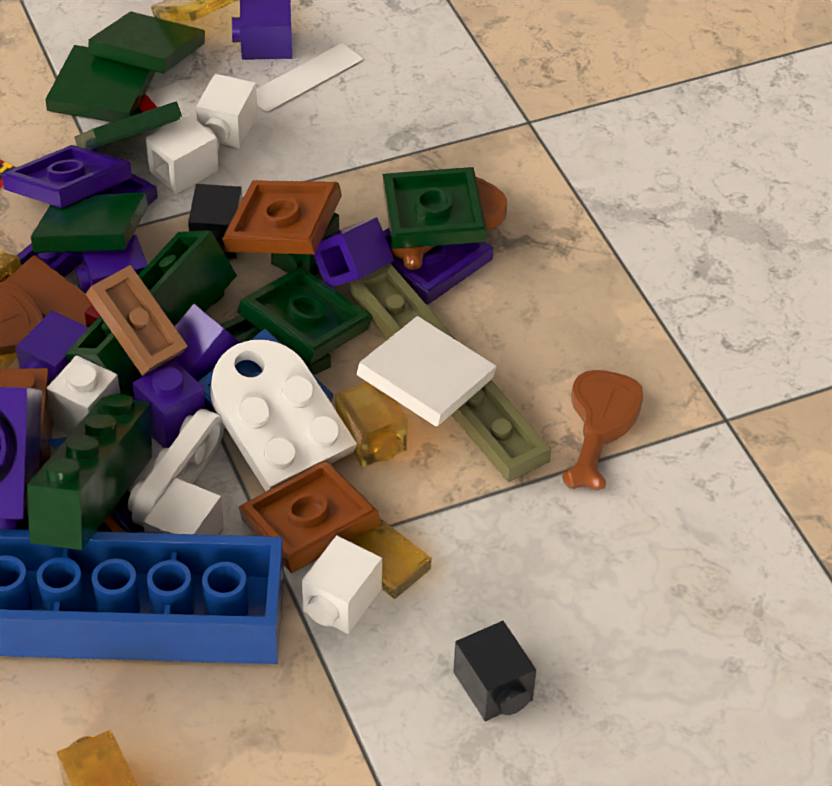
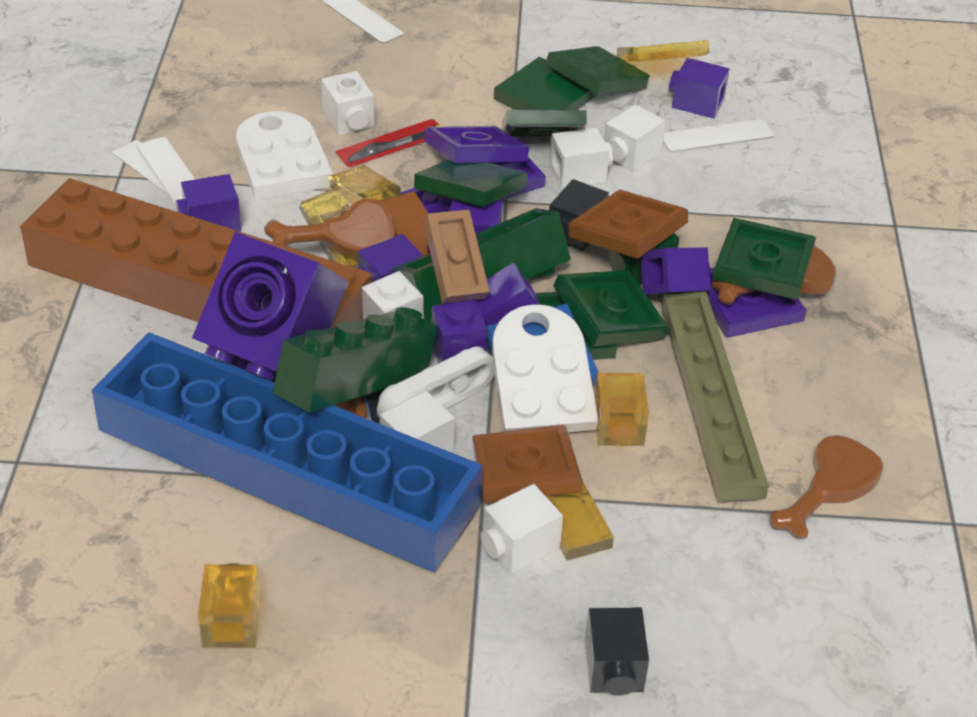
camera: 25 degrees right, 5 degrees down
white tile [357,316,497,427] -> none

